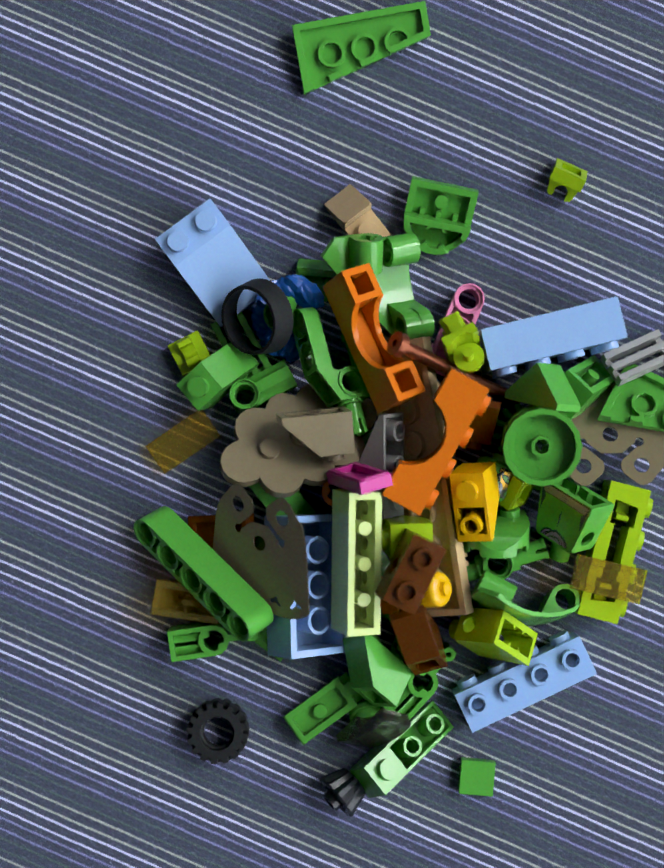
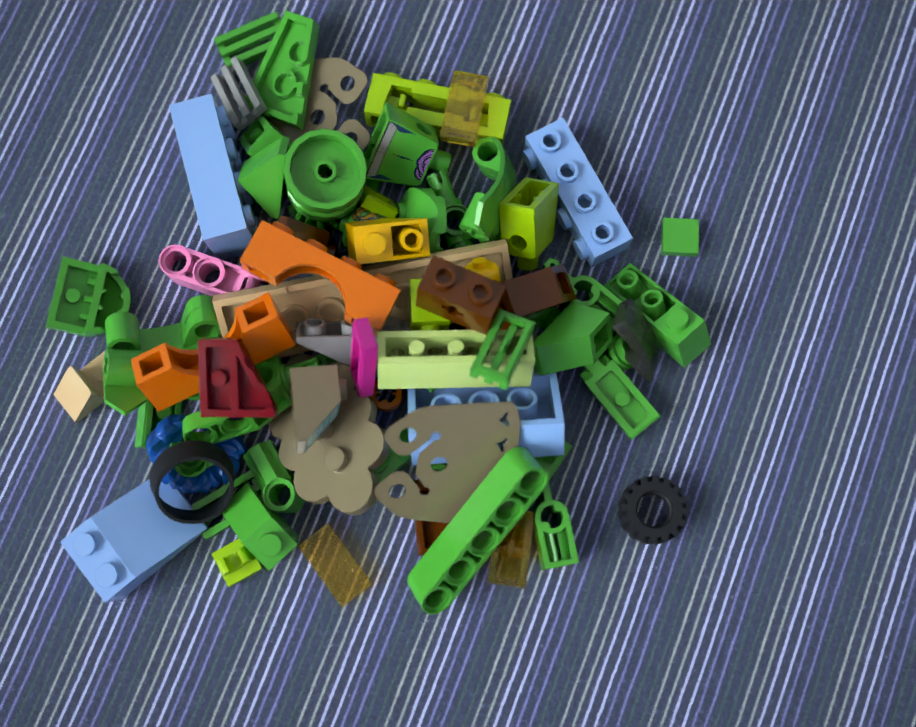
camera: 90 degrees left, 10 degrees down
black piece [320,768,366,817] -> none
copper bar [387,331,520,406] -> none
lime hips [439,311,484,373] -> none
lime tile [547,158,588,202] -> none
none -> dark red wing [198,338,278,418]
none -> bright green tile [470,309,536,390]

